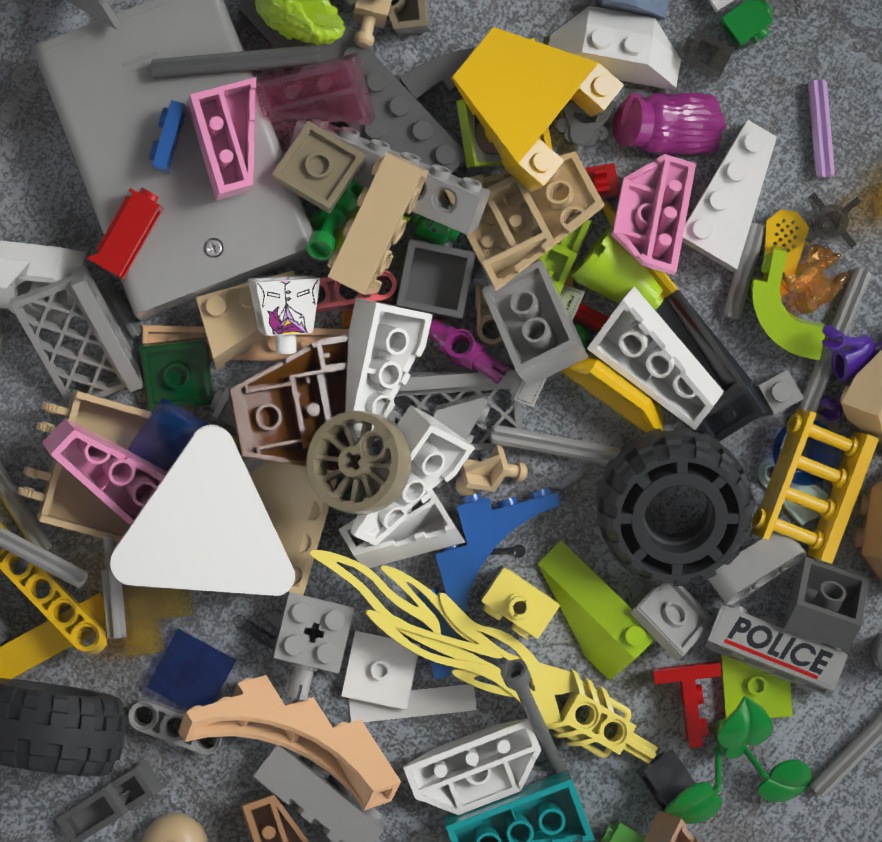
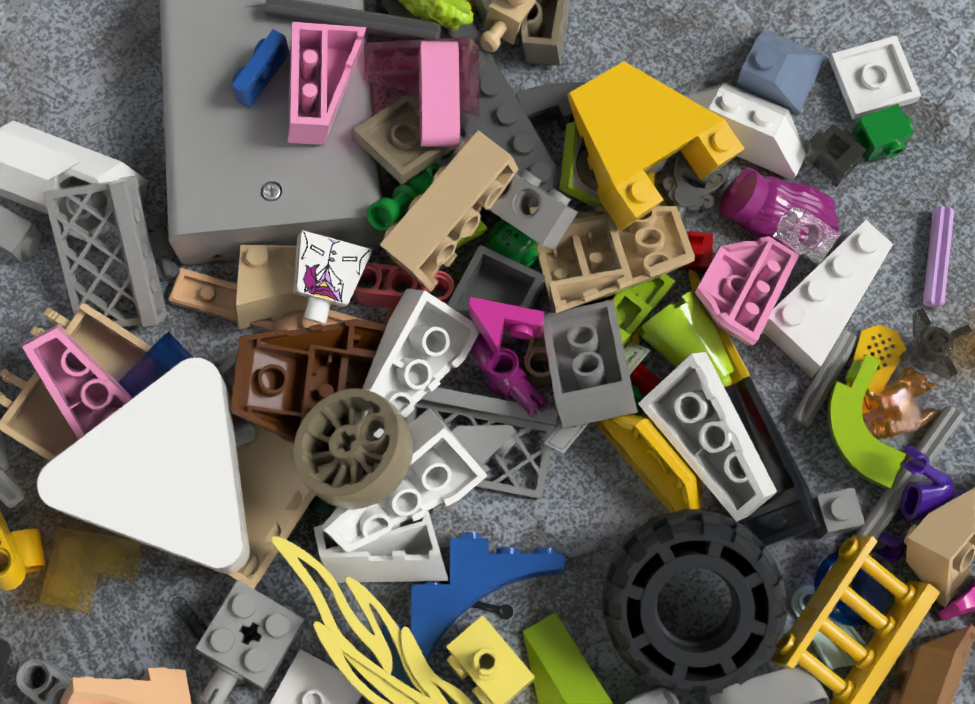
camera: 15 degrees right, 15 degrees down
red window [86,187,164,280] -> none
light grey axle [101,535,127,639] -> none
dark green plate [139,337,215,411] -> none
clear blue plate [146,628,237,710] -> none
tan piece [455,444,528,497] -> none
light grey axle [490,425,620,464] -> none
none -> bright pink beam [419,41,460,147]
none -> dark pink slope [469,297,545,357]
none -> clear brick [773,206,840,265]

